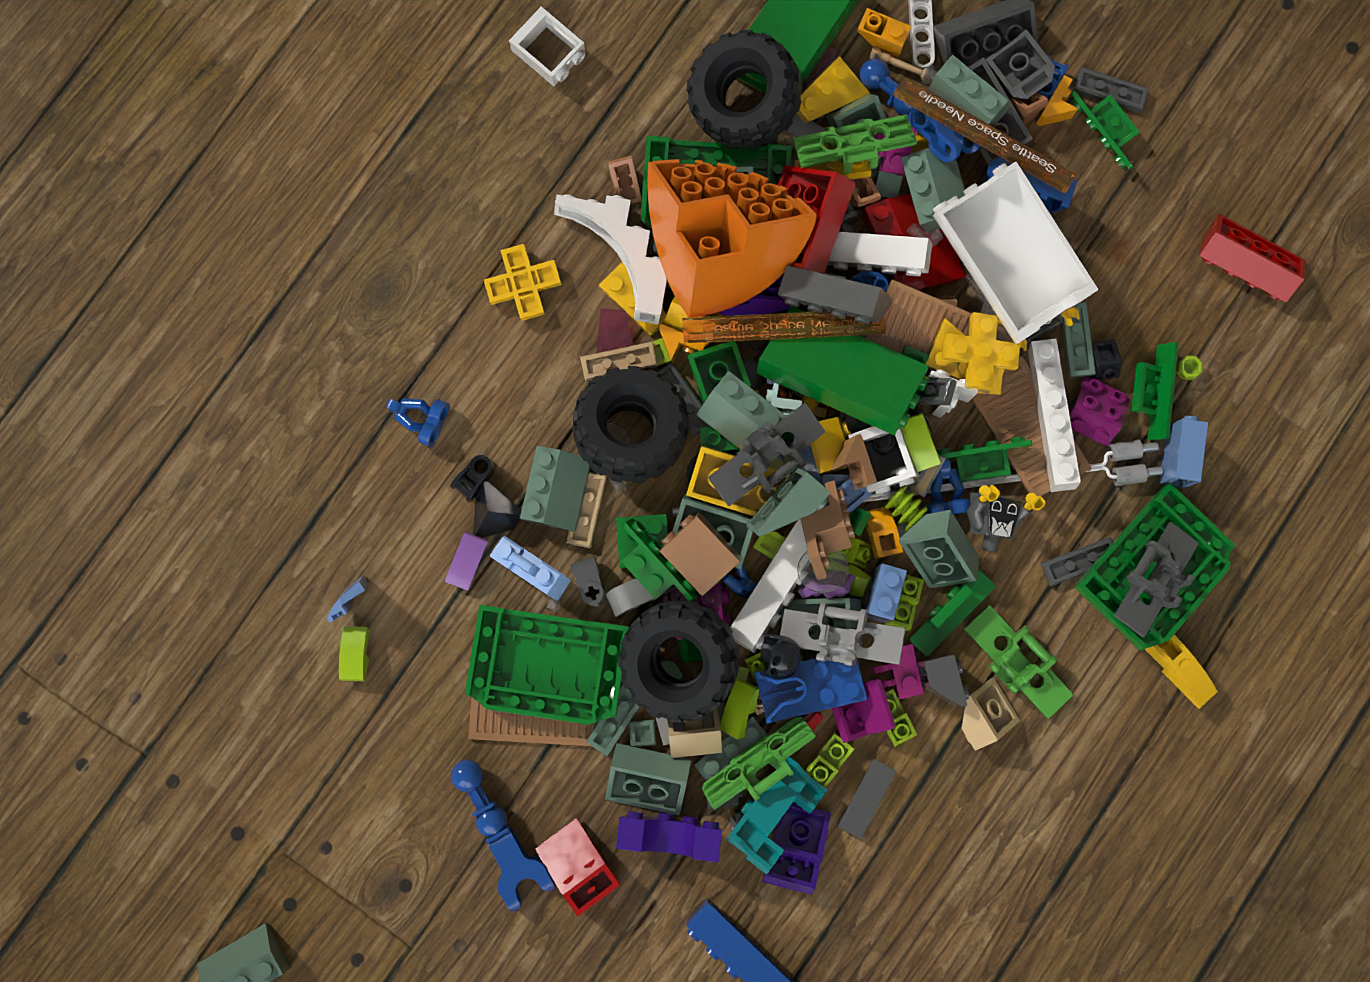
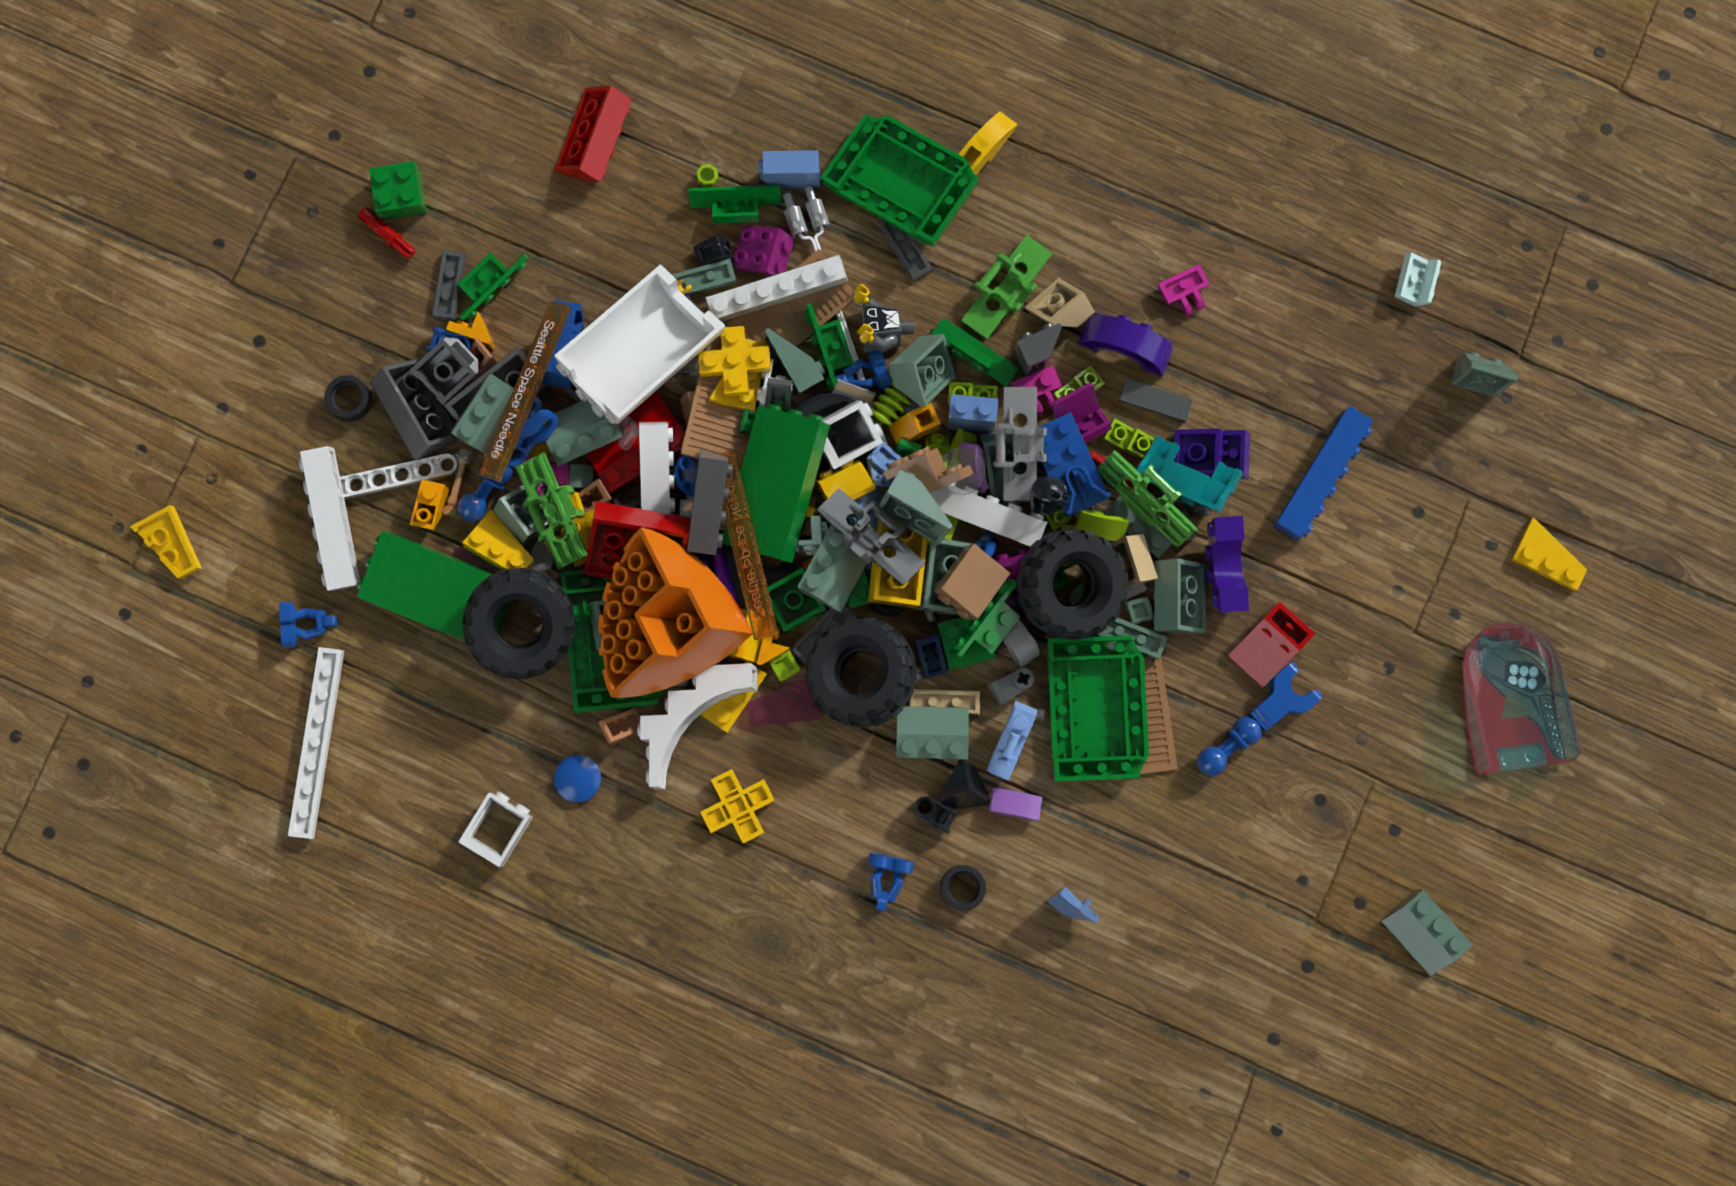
camera: 100 degrees left, 0 degrees up
lime slope [339,627,370,681] -> none
tan tile [580,341,658,382] -> none
medium nougat slope [832,434,877,490] -> none
lime slope [900,412,941,472] -> none
dark grey piece [1114,522,1199,638] -> none
none -> red axle [358,207,416,259]
none -> green brick [369,161,427,221]
none -> blue dish [554,755,601,802]
none -> sand green slope [762,328,825,395]
none -> dark blue slope [914,634,948,679]
none -> black tyre [941,865,986,910]
none -> dark purple brick [1077,313,1173,377]
none -> dark pink hinge [1157,264,1210,316]

